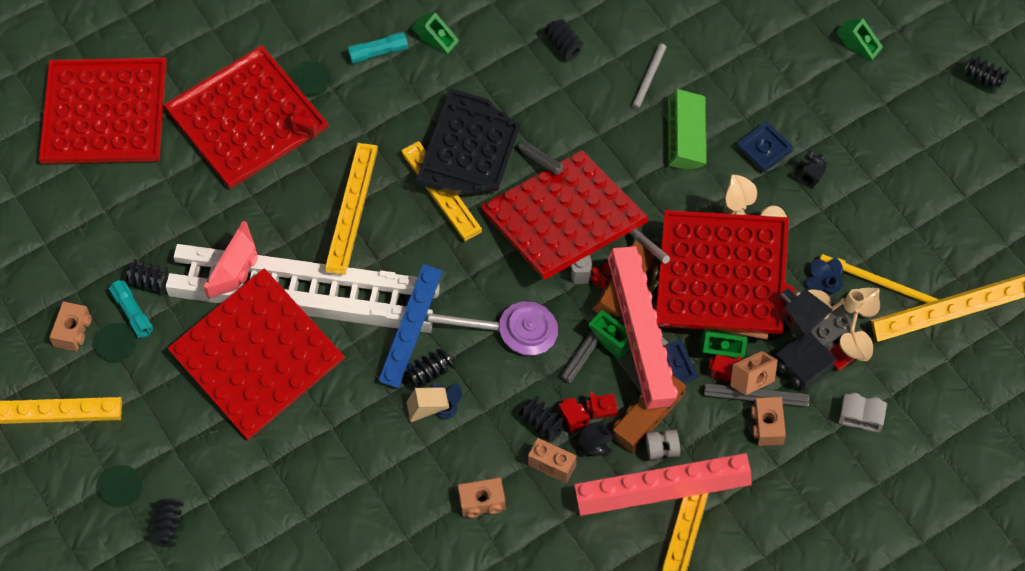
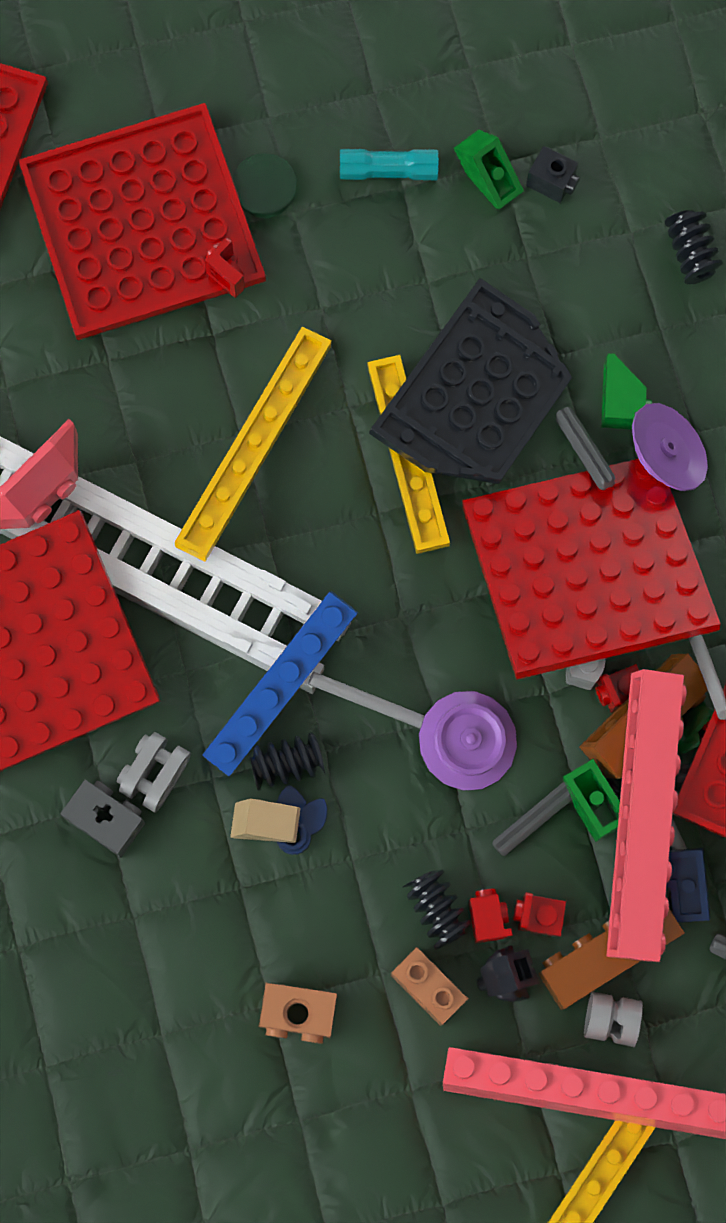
camera: 15 degrees right, 15 degrees up
none -> dark grey brick [60,780,145,858]
none -> light grey brick [117,732,191,813]
none -> black brick [526,146,580,203]
none -> green slope [601,353,652,430]
none -> medium lavender piece [632,403,708,491]

